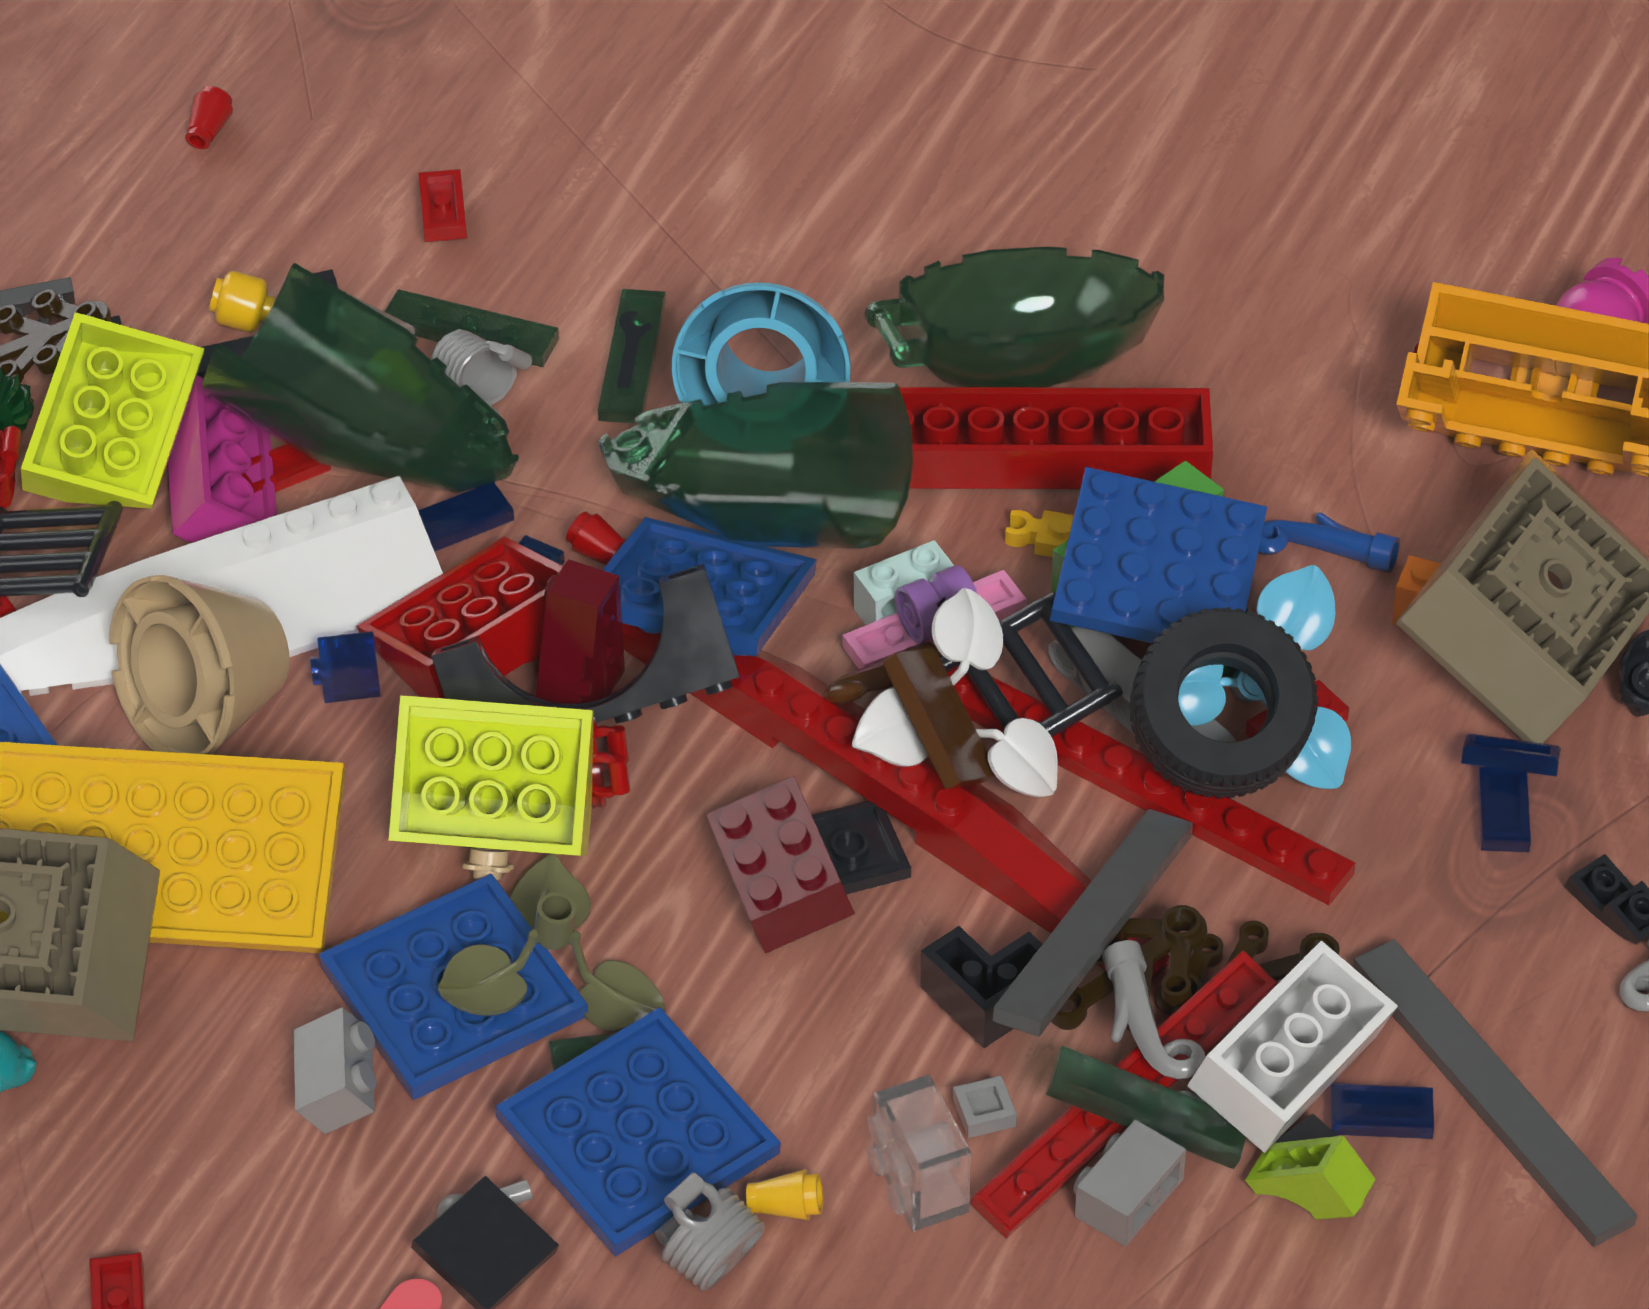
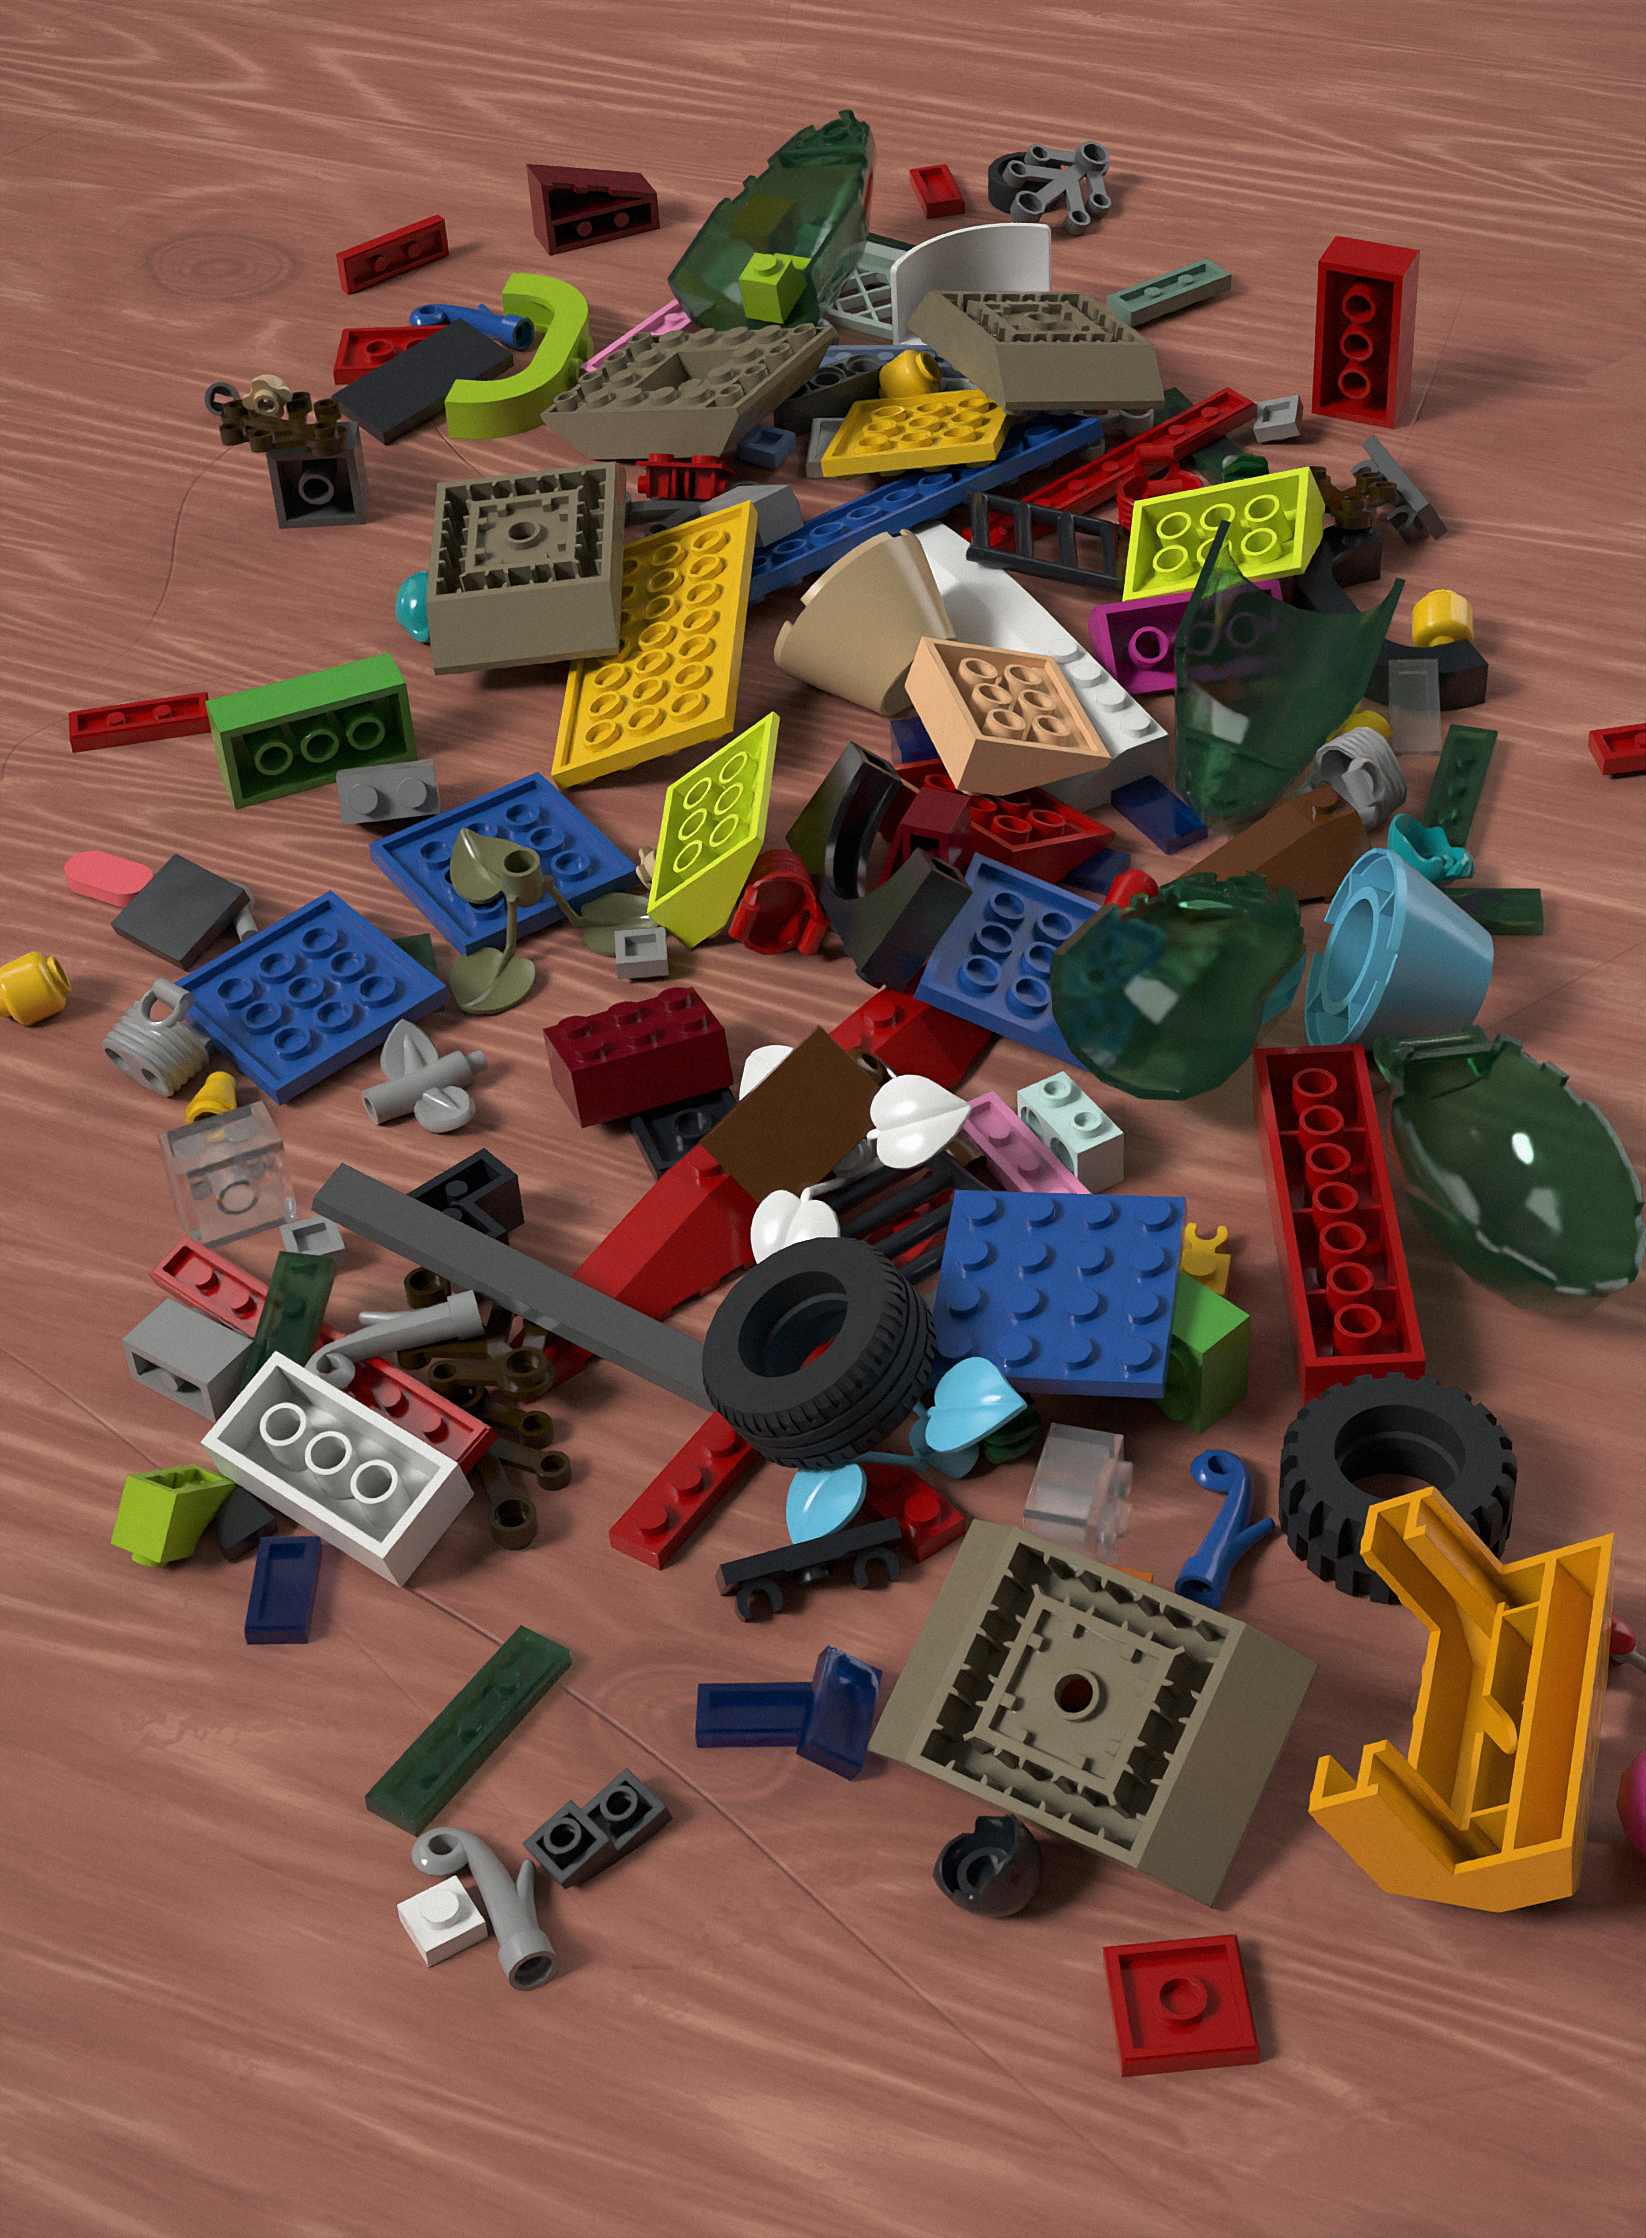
camera: 90 degrees right, 5 degrees down
medium lavender wheel [895,565,977,643] -> none
dark grey tile [1353,939,1637,1247] -> none
none -> bright green brick [205,652,418,810]
none -> light grey plant [361,1019,488,1133]
none -> clear green tile [364,1625,572,1838]
none -> light grey plate [614,927,669,979]
none -> black plate [715,1516,902,1622]
none -> light nougat slope [904,637,1111,796]
none -> clear brick [1023,1423,1133,1566]
none -> reddish brown wedge [1158,784,1373,926]
none -> black tyre [1278,1372,1518,1604]
none -> teal hair [1386,813,1476,889]

